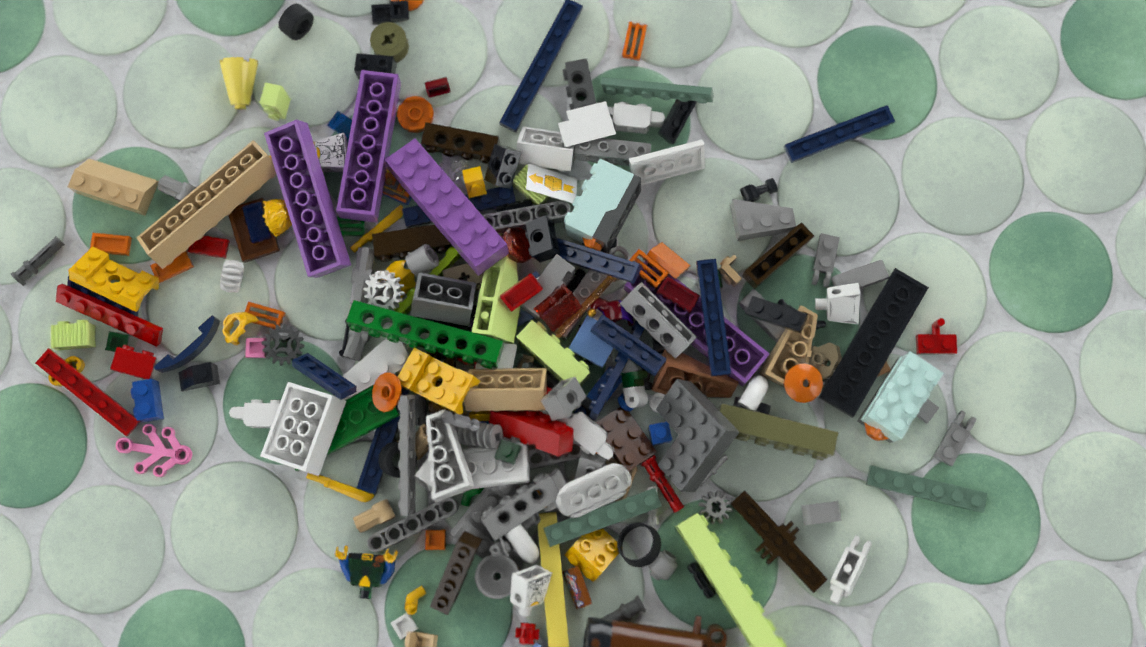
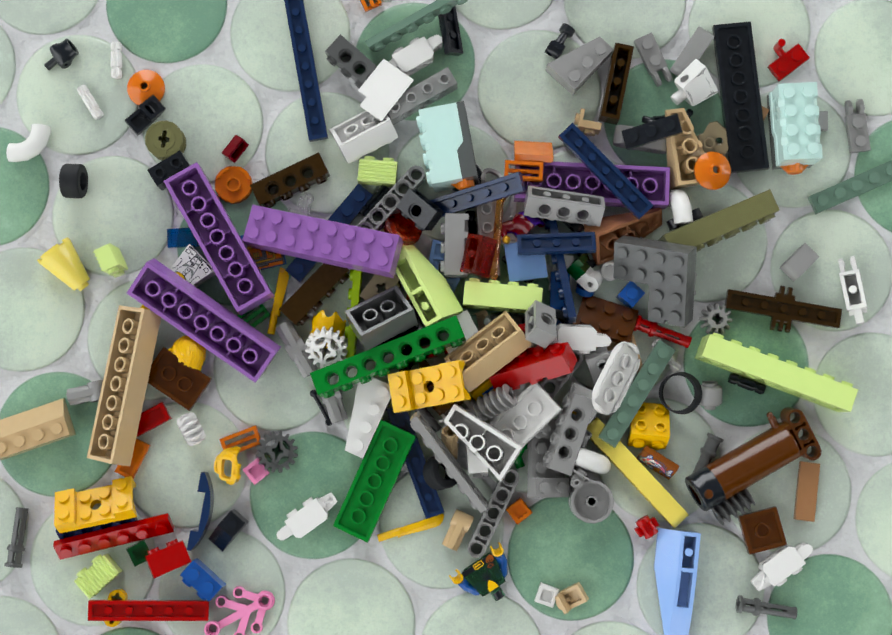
camera: 40 degrees left, 5 degrees up
orange tile [90,233,132,256] -> none
clear blue tile [242,201,271,243] -> none
white slope [260,382,346,476] -> none
dark blue plate [292,353,357,400] -> none
orange dish [372,372,401,412] -> none
yellow arm [405,585,427,615] -> none
light grey piece [406,244,439,277] -> none
dark brown brick [430,531,482,615] -> none
flat silver axle [441,411,480,432] -> none
yellow brick [462,166,487,198] -> none
black brick [484,144,521,189] -> none
dark green plate [494,439,521,465] -> none
red tile [500,273,543,312] -> none
white torso [510,565,552,616] -> none
white sticker [526,163,577,203] -> none
white tile [629,140,705,185] -> none
dark red tile [657,276,700,313] -> none

